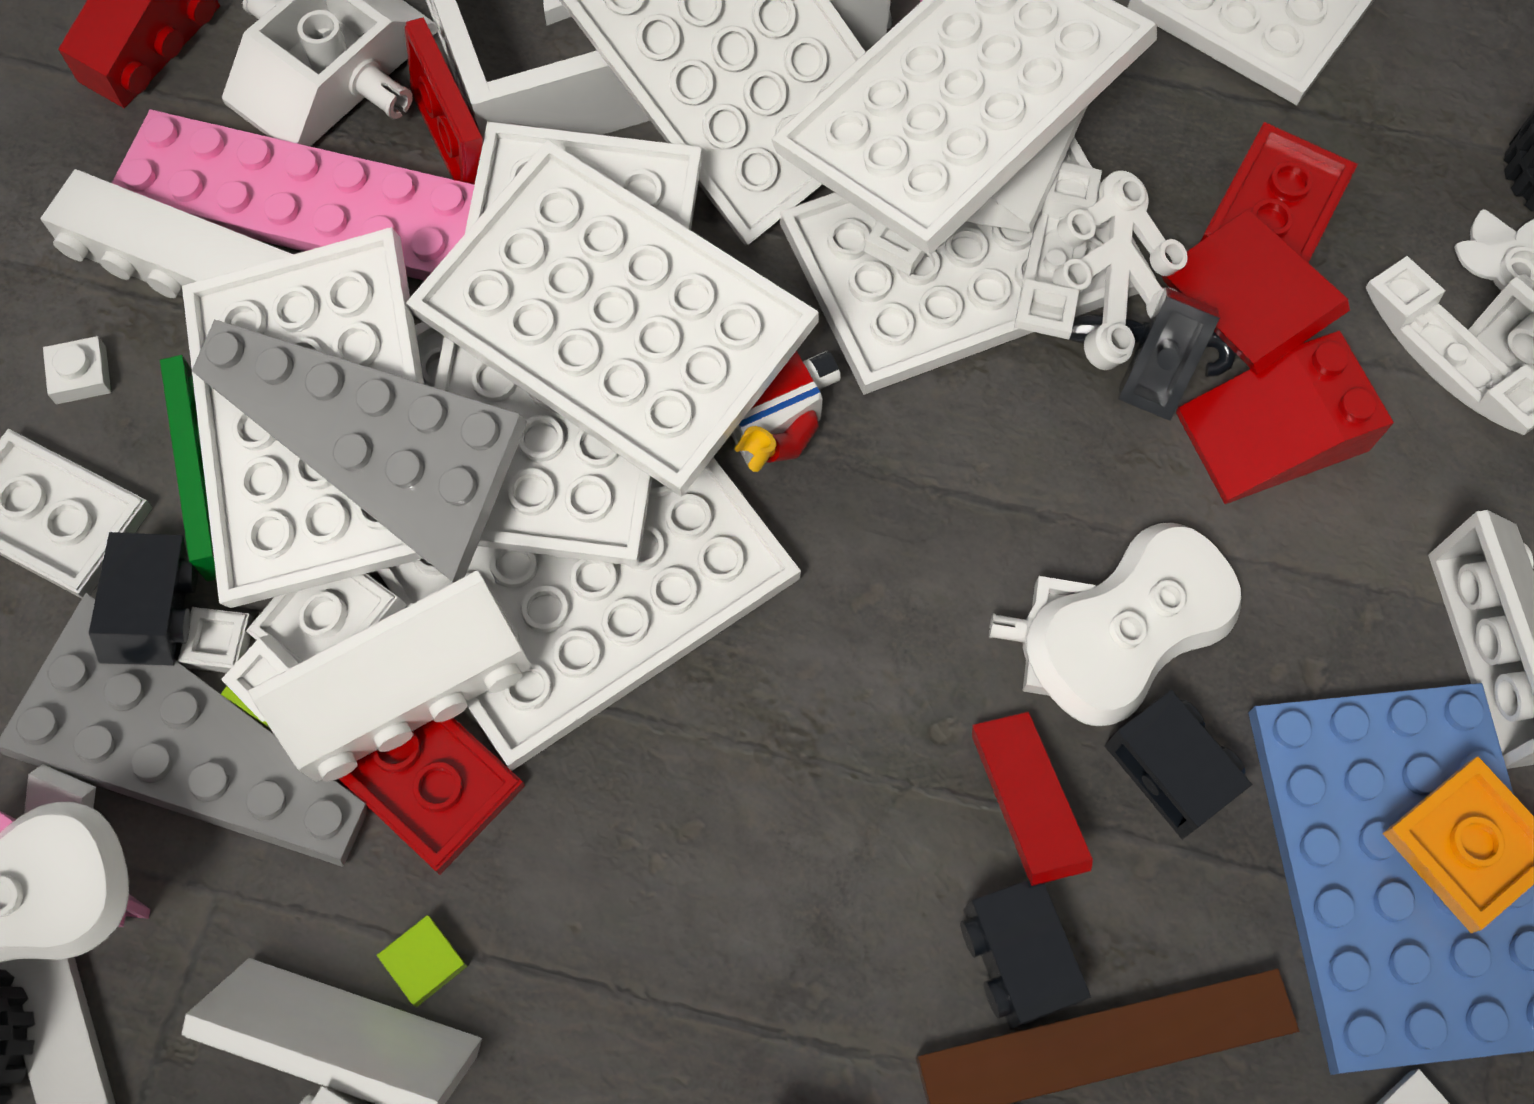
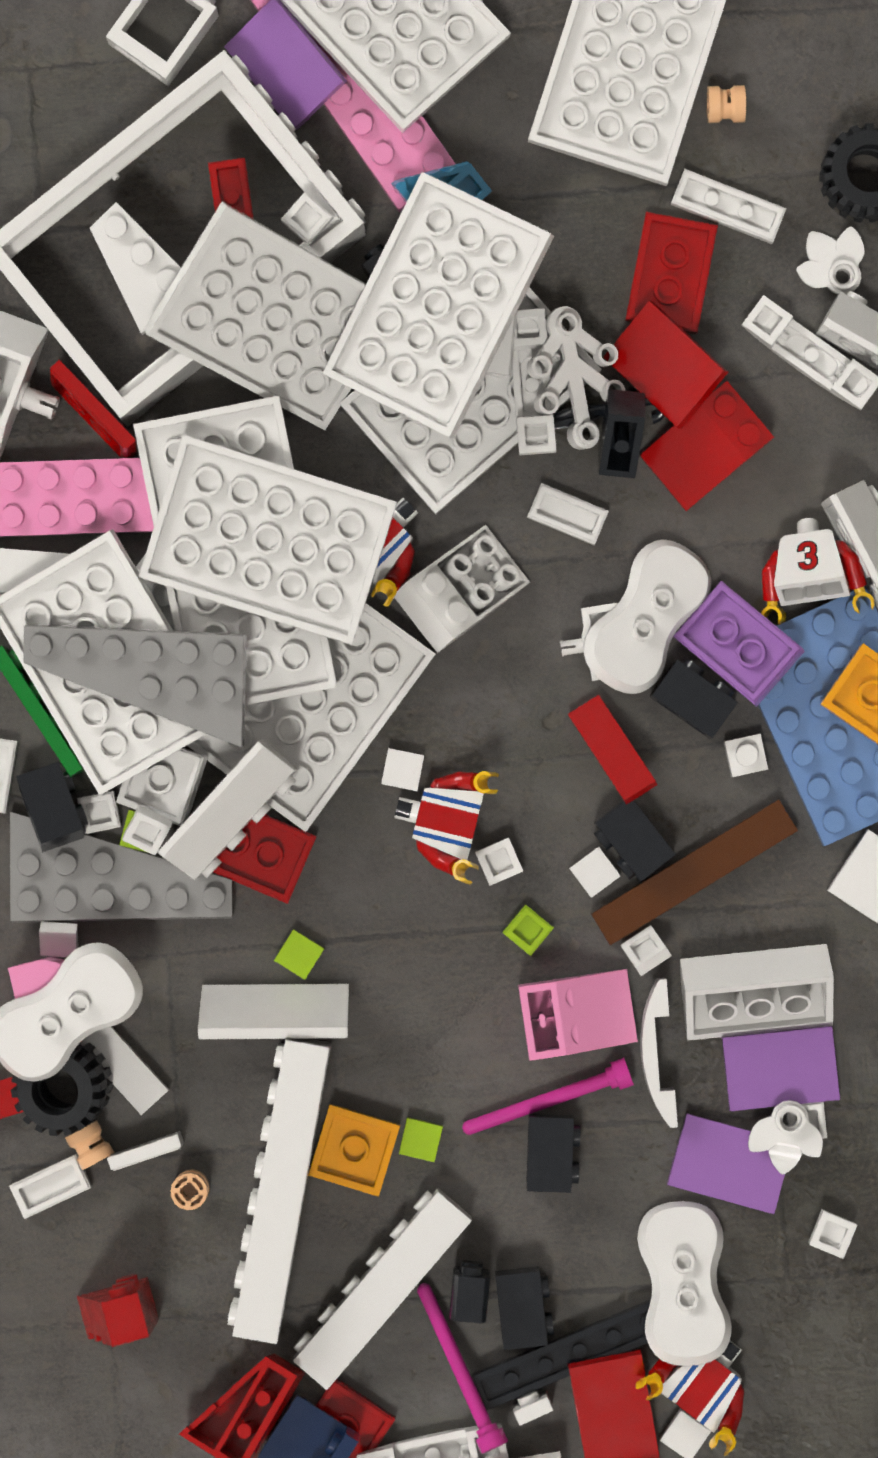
camera: 15 degrees left, 20 degrees up
none -> white tile [381,748,424,791]
none -> white slope [394,525,530,653]
none -> torso [394,771,499,885]
none -> white plate [475,837,523,886]
none -> lime tile [502,904,554,956]
none -> white tile [527,483,609,545]
none -> white tile [569,846,620,898]
none -> white tile [670,169,787,244]
none -> medium lavender tile [673,581,805,707]
none -> light nougat wheel [706,85,746,123]
none -> white plate [724,734,768,777]
none -> white torso [761,518,875,625]

